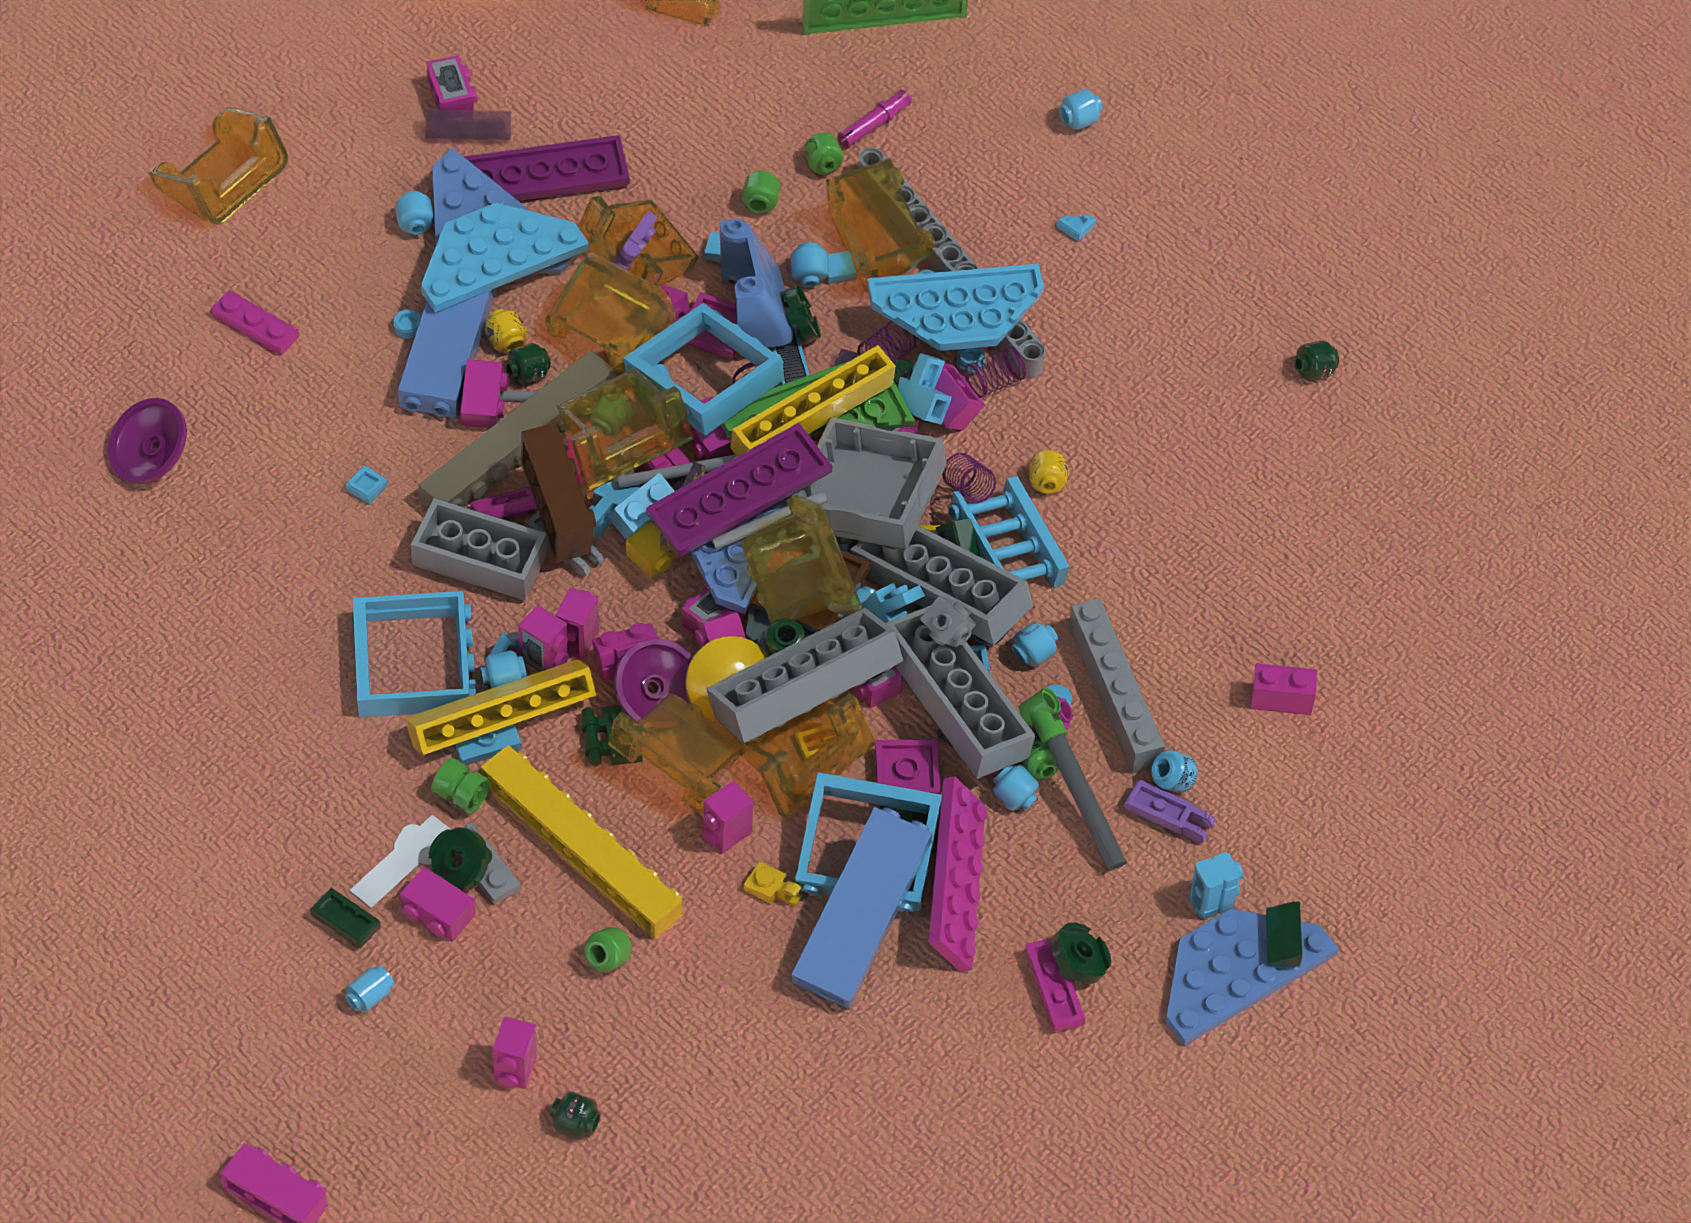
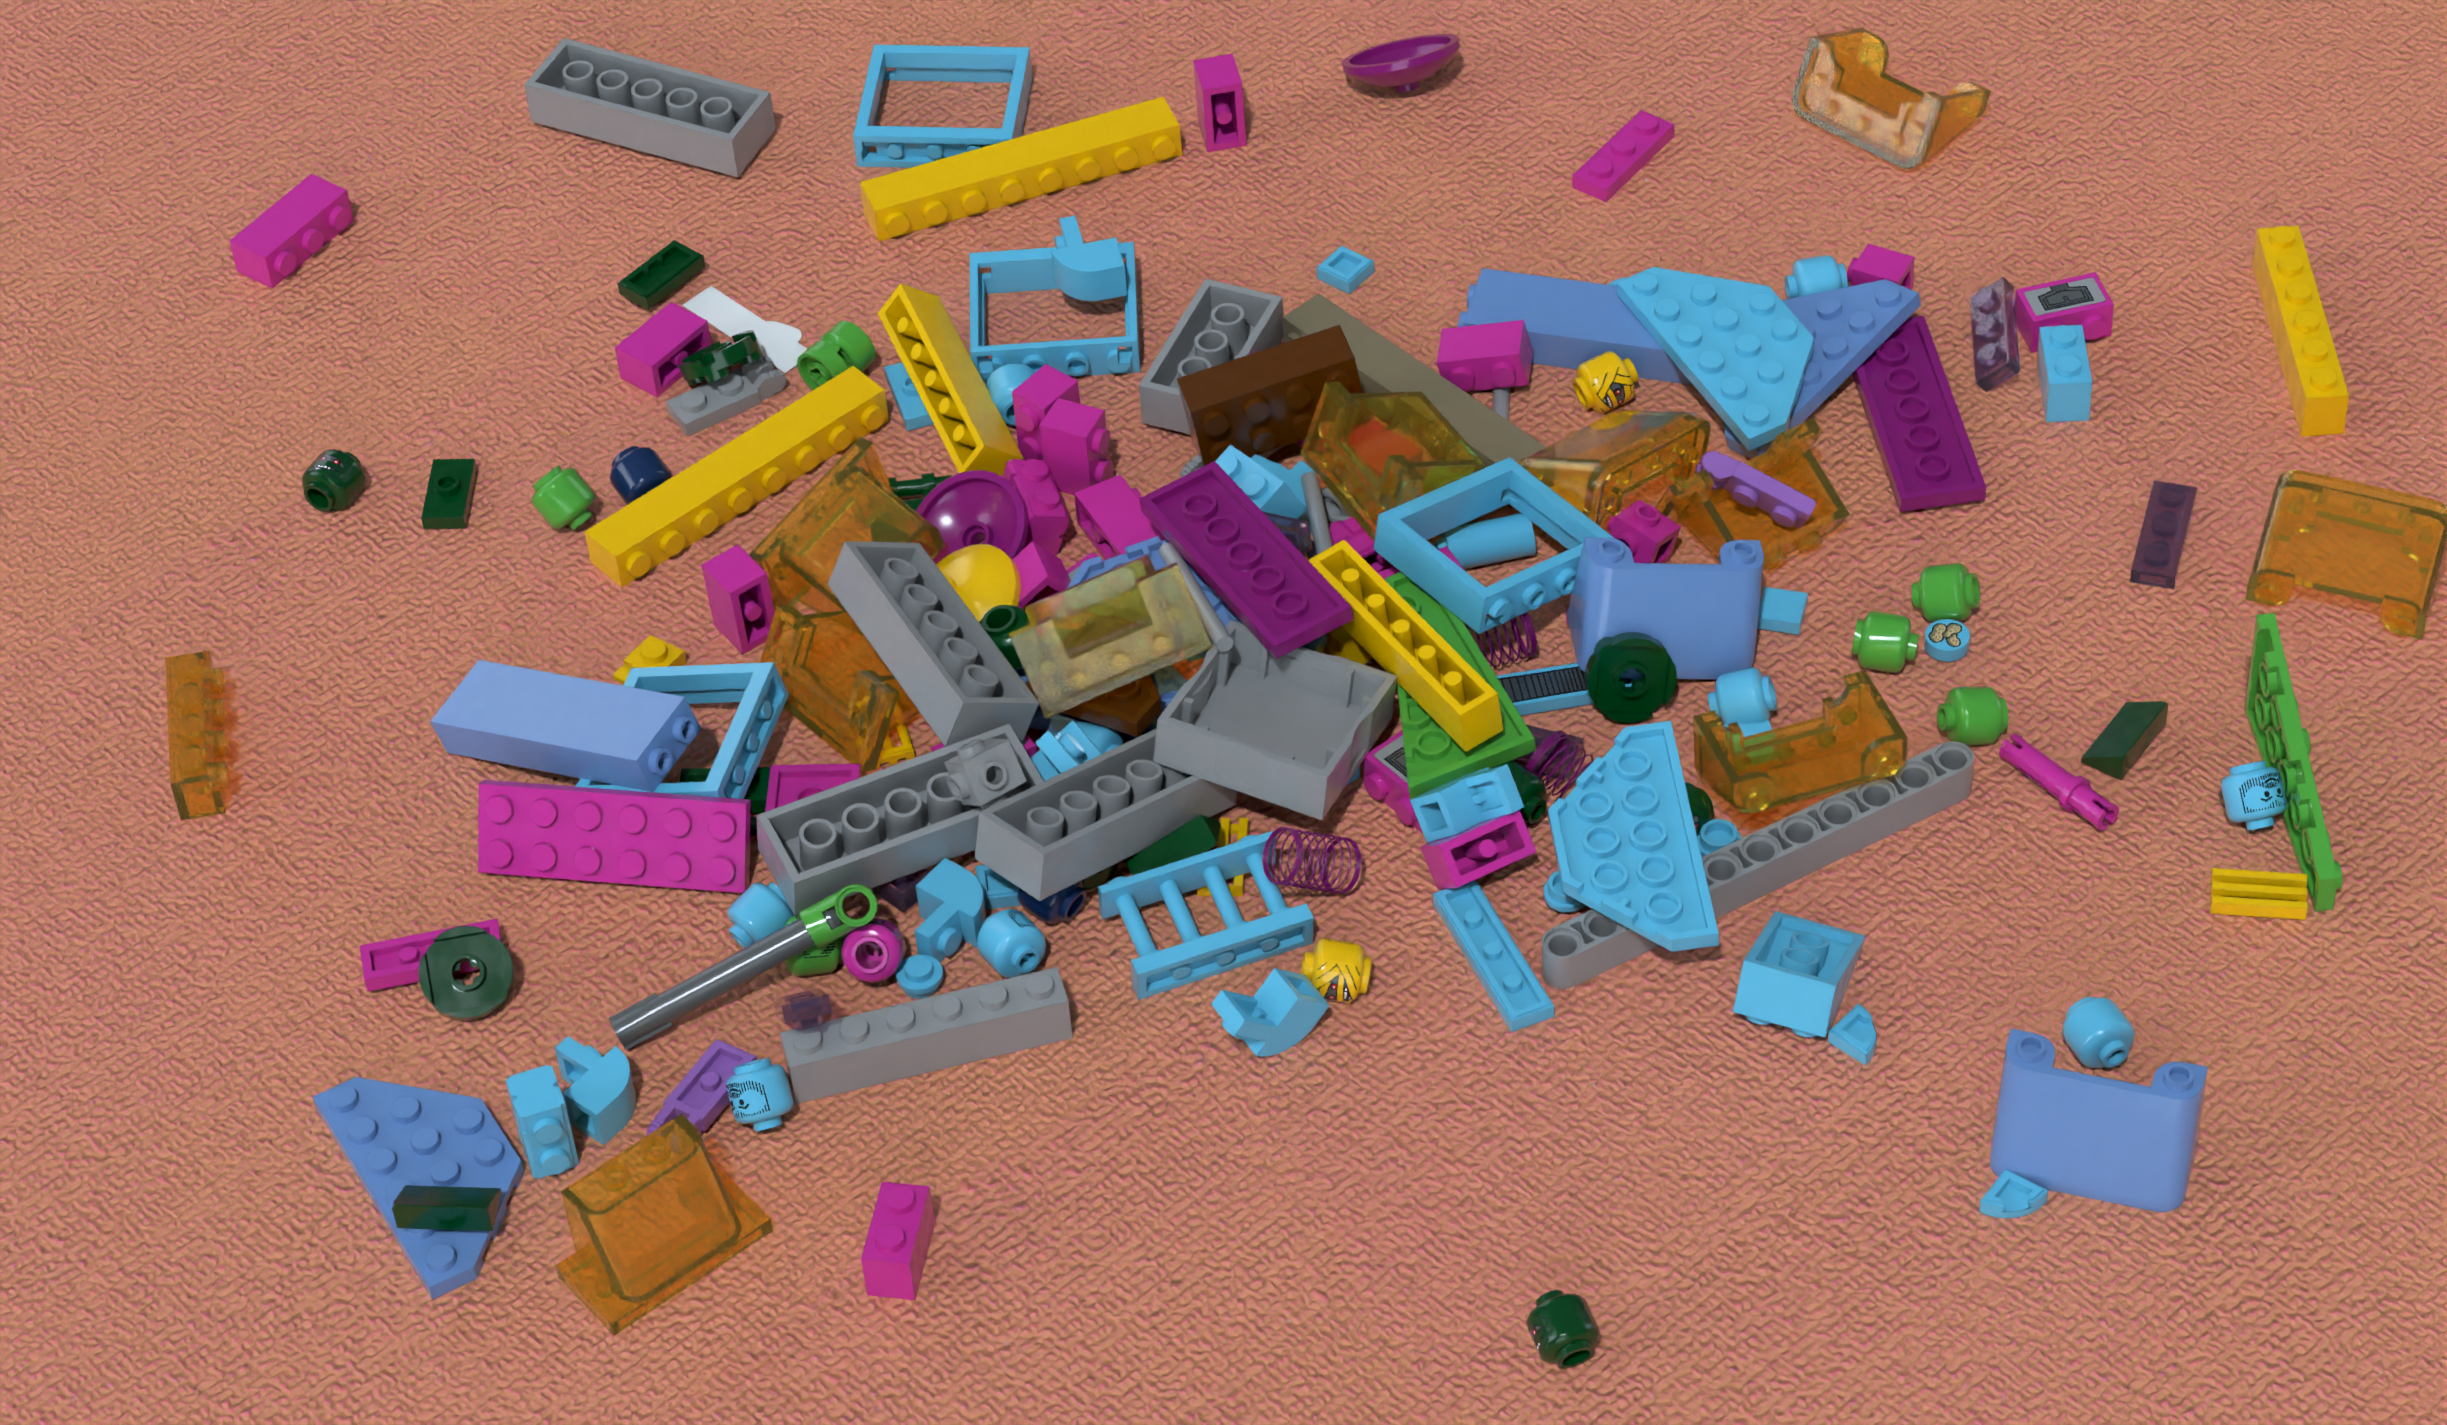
camera: 100 degrees right, 10 degrees down
medium azure brick [345,965,394,1012] -> none
dark pink brick [492,1016,537,1089] -> none
dark green head [505,343,551,385] -> none
magenta piece [964,346,1027,399] -> none
none -> clear yellow brick [165,651,231,820]
none -> dark green plate [421,459,477,529]
none -> light grey brick [524,38,776,177]
none -> medium azure brick [555,1036,637,1145]
none -> clear yellow windscreen [555,1114,773,1336]
none -> dark blue head [609,446,673,505]
none -> clear purple plate [773,988,832,1030]
none -> medium azure window [853,44,1033,168]
none -> yellow brick [860,97,1182,242]
none -> medium azure brick [915,858,987,962]
none -> medium azure brick [1051,215,1127,301]
none -> dark pink brick [1074,475,1166,560]
none -> dark pink brick [1193,54,1246,152]
none -> medium azure brick [1211,968,1330,1057]
none -> medium azure tile [1433,880,1554,1032]
none -> medium azure slope [1733,911,1866,1038]
none -> dark pink brick [1847,244,1915,290]
none -> bright green head [1912,563,1980,623]
none -> medium azure tile [1924,619,1970,662]
none -> medium azure tile [1979,1169,2048,1218]
none -> medium blue windscreen [1990,1029,2208,1212]
none -> medium azure brick [2037,325,2092,422]
none -> dark green slope [2081,701,2168,780]
none -> clear purple plate [2130,480,2197,589]
none -> yellow tile [2210,868,2308,920]
none -> medium azure head [2221,760,2287,831]

